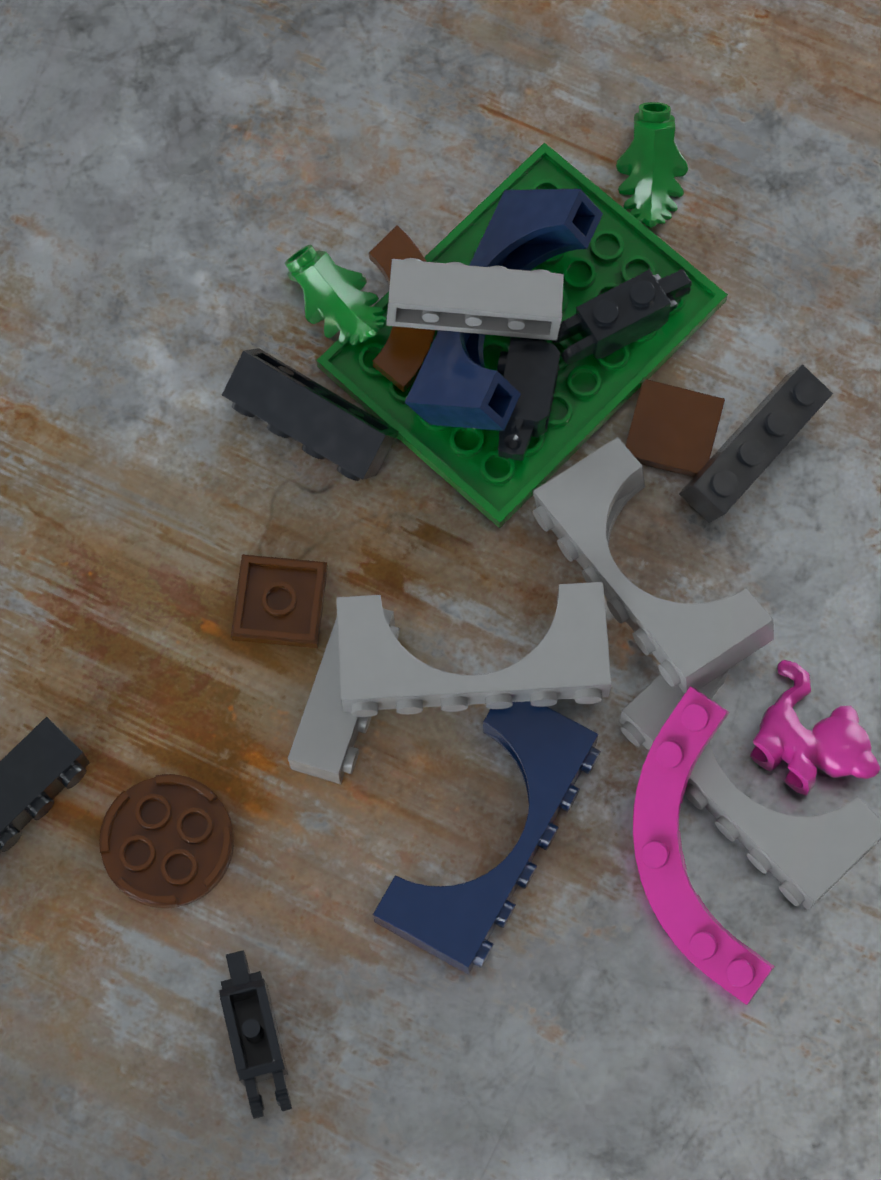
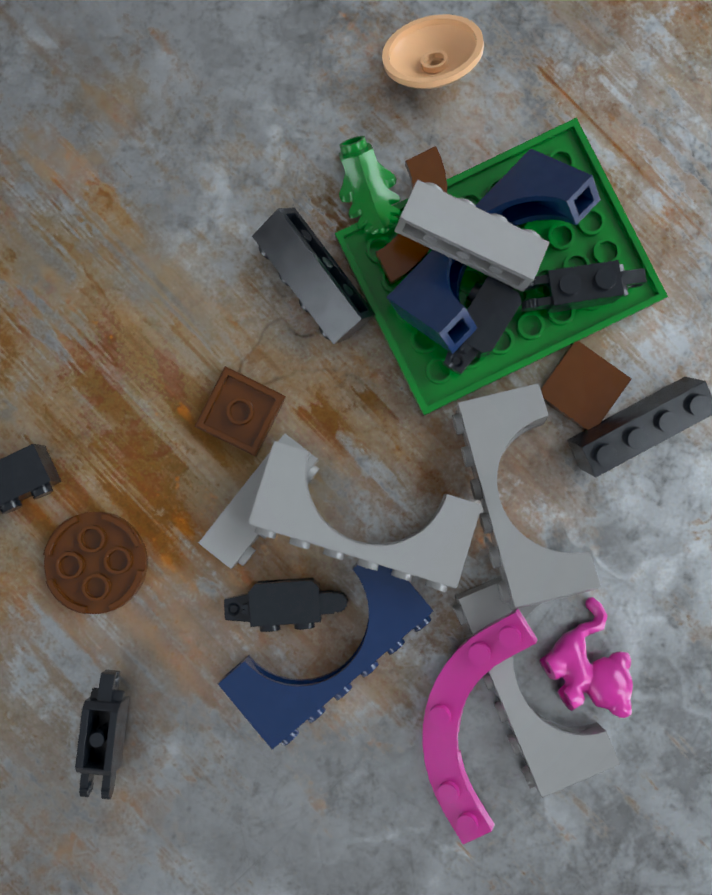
camera: 20 degrees right, 15 degrees up
green plant [616,102,688,227] -> none
none -> black hinge [224,577,348,632]
none -> light nougat dish [382,14,484,89]

